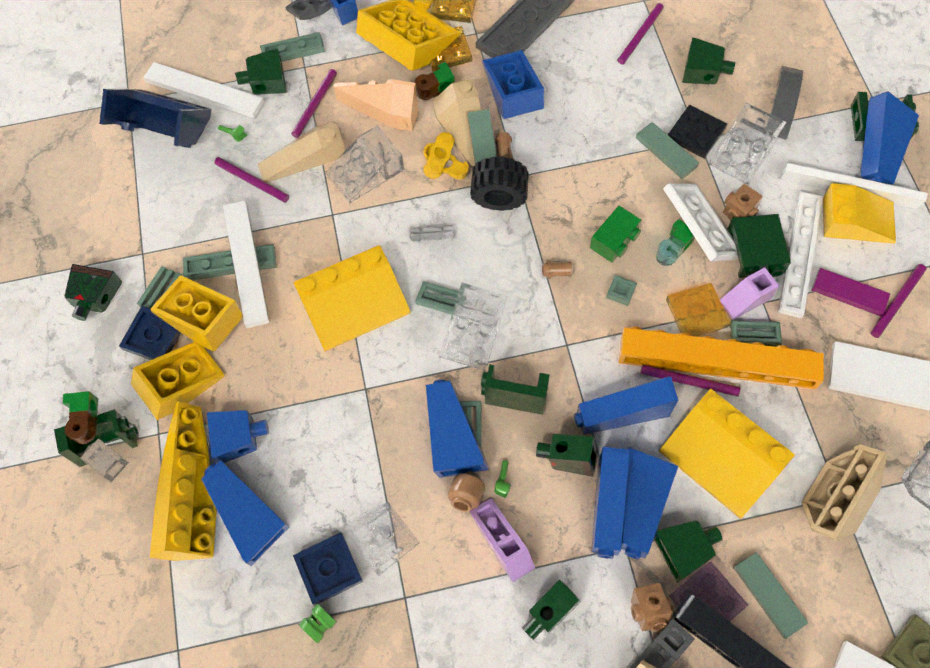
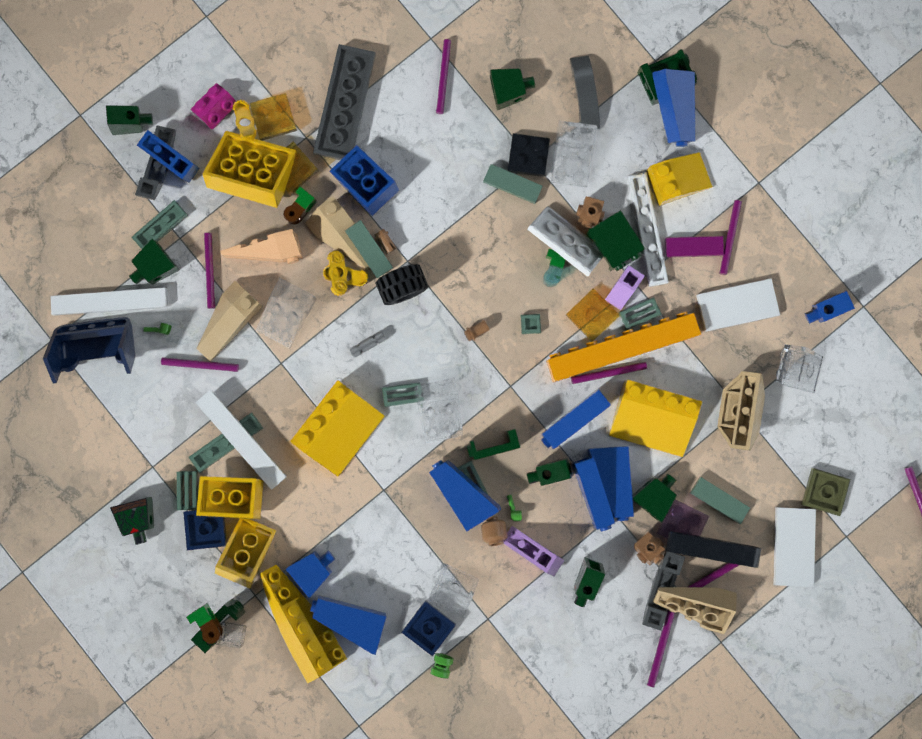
camera: 35 degrees left, 20 degrees up
green brick [590,205,641,263] -> none
white tile [780,163,927,209] -> none

